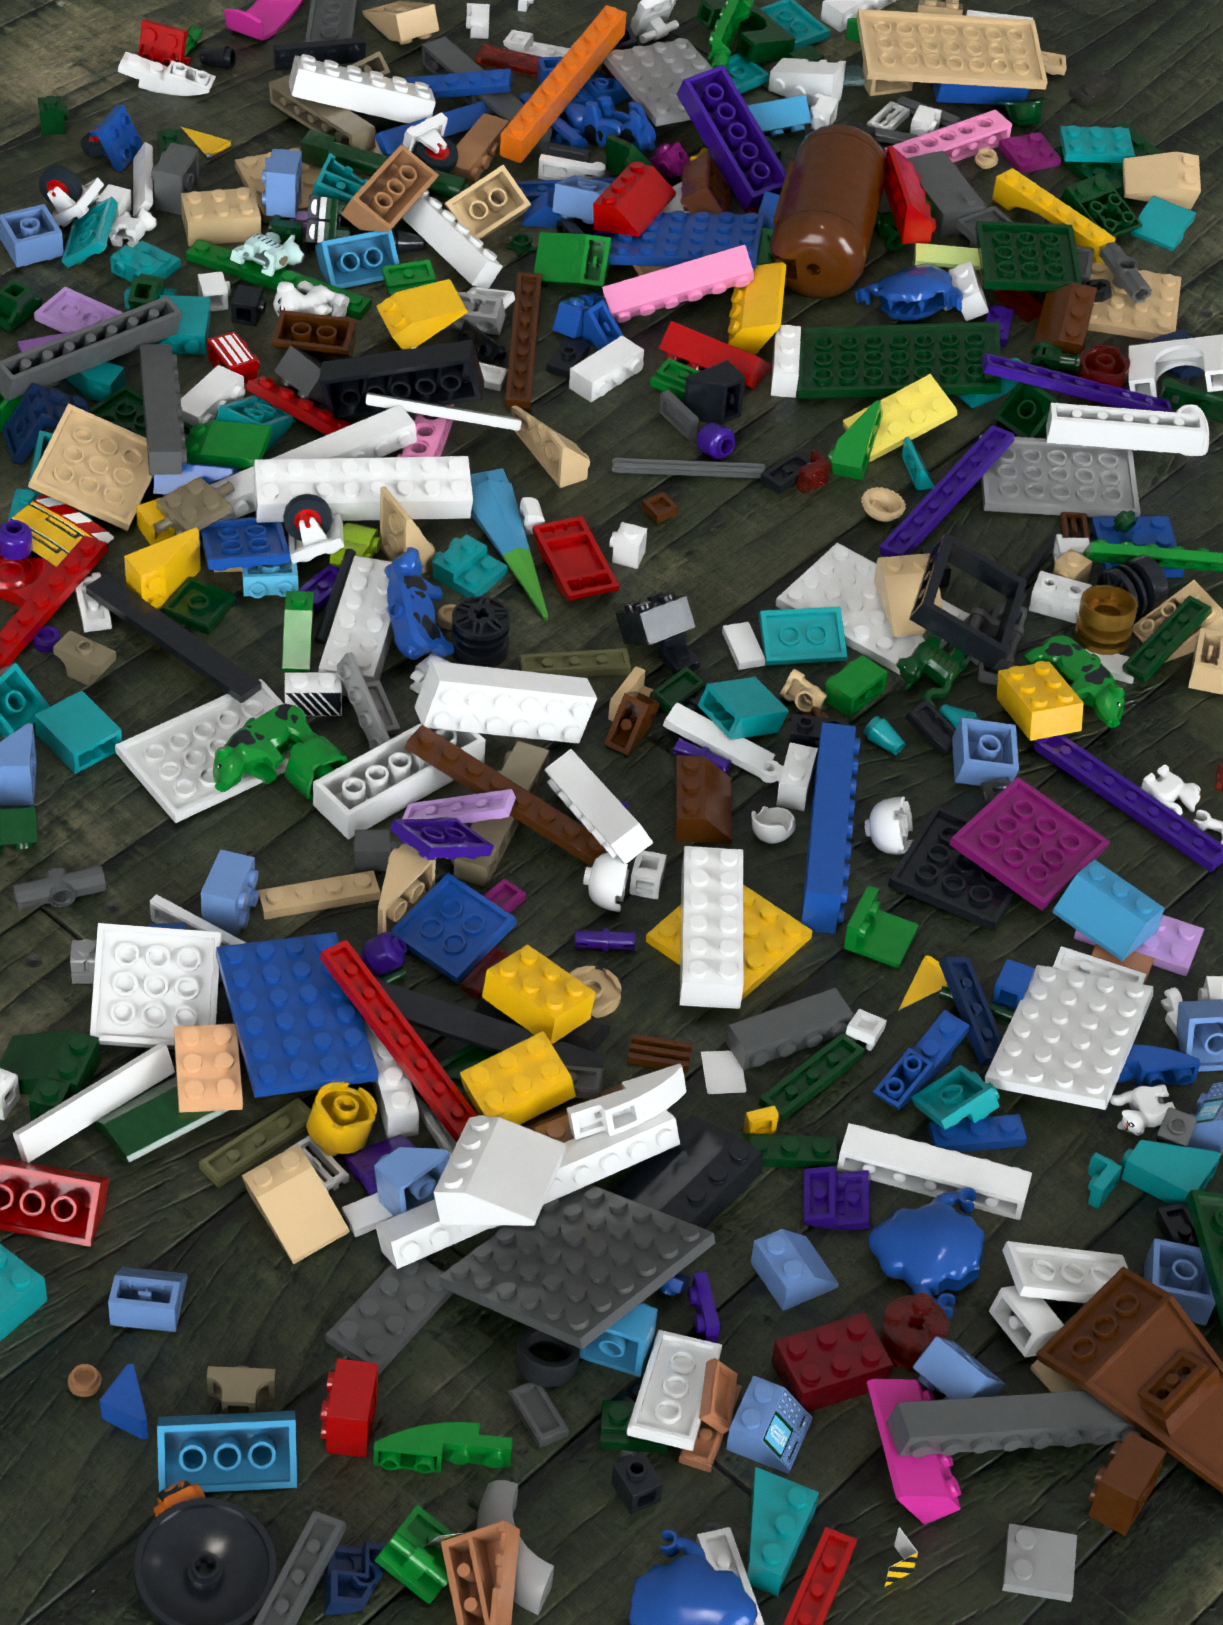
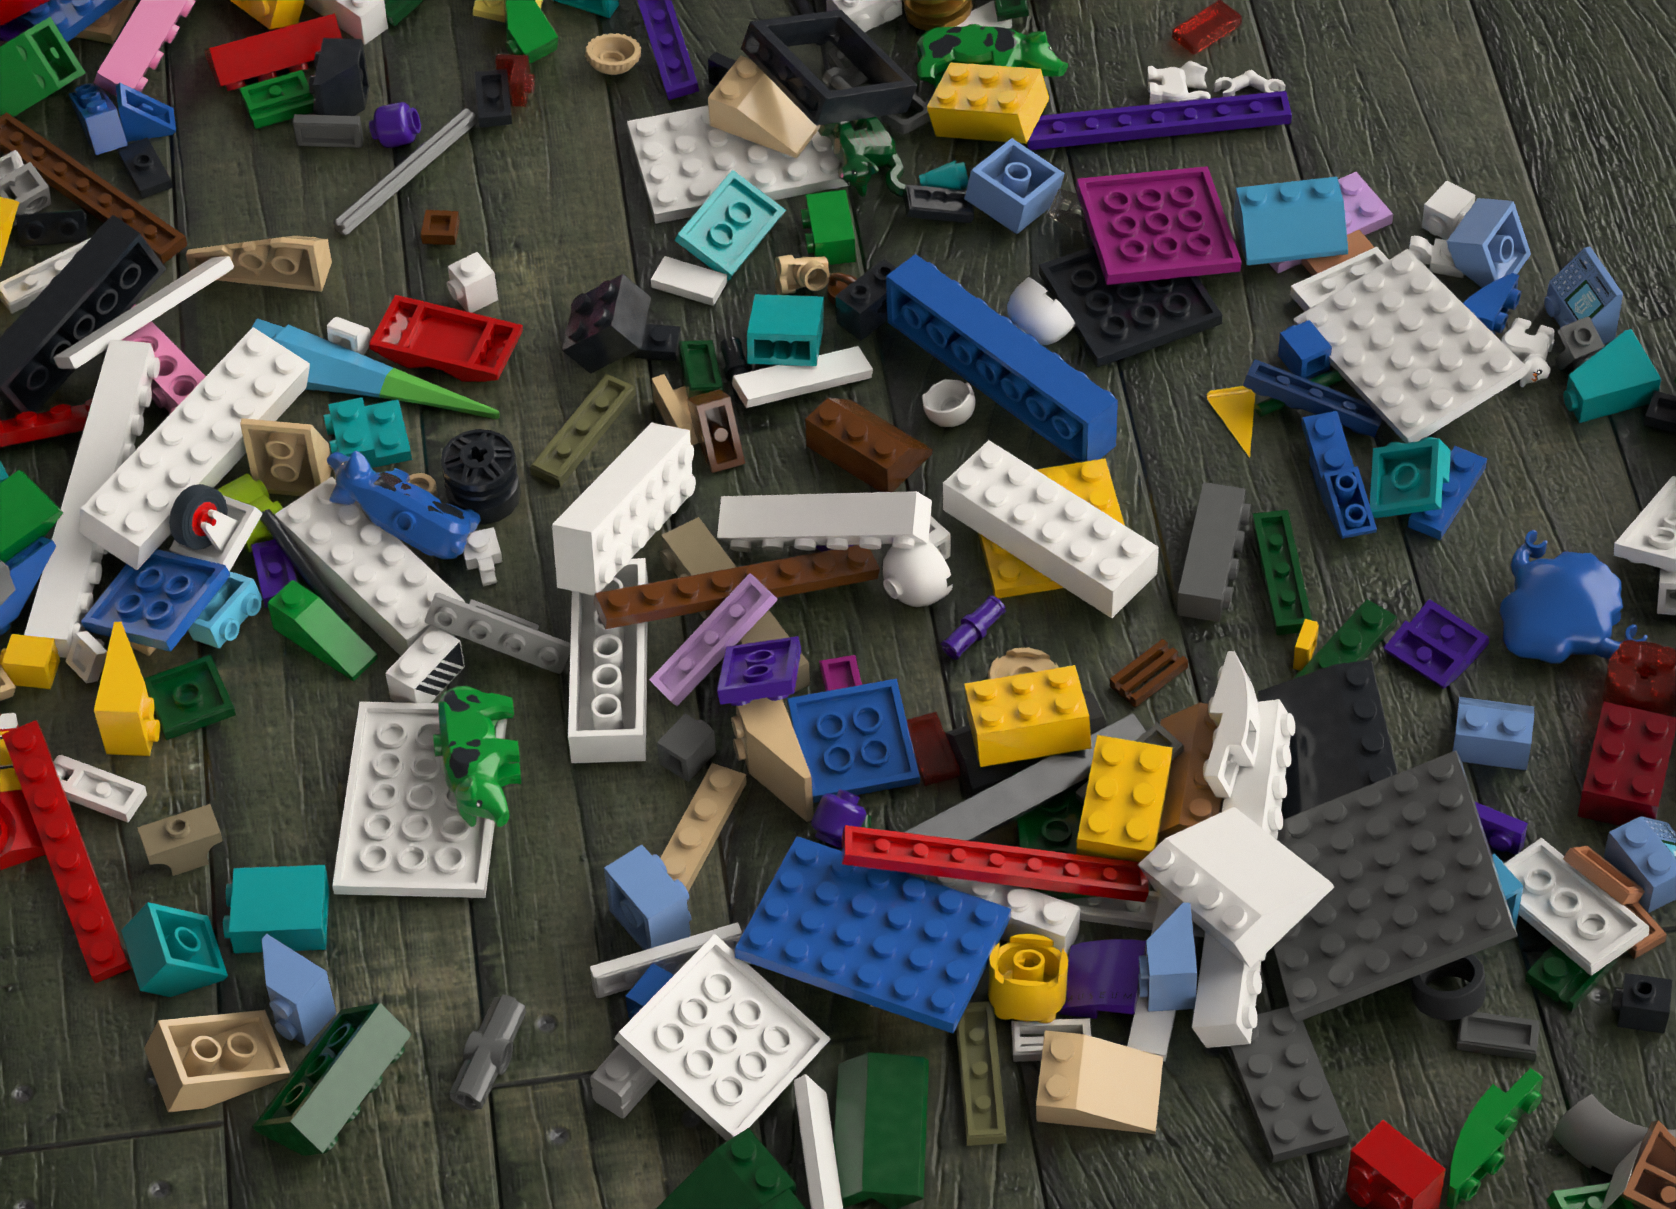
camera: 45 degrees left, 5 degrees up
dark purple tile [32,626,60,652] -> none
black tile [86,574,261,703] -> none
dark tan plate [153,476,235,534] -> none
light nougat plate [174,1024,243,1113] -> none
green brick [284,736,350,802] -> none
white brick [569,336,644,402] -> none
dark purple pin [673,738,732,774] -> none
white sticker [701,1051,747,1094] -> none
white brick [761,743,818,811] -> none
white brick [836,1123,1032,1220] -> none
green bracket [843,885,919,968] -> none
white tile [845,1009,887,1051] -> none
teal cone [863,716,906,756] -> none
teal bracket [1088,1152,1122,1210] -> none

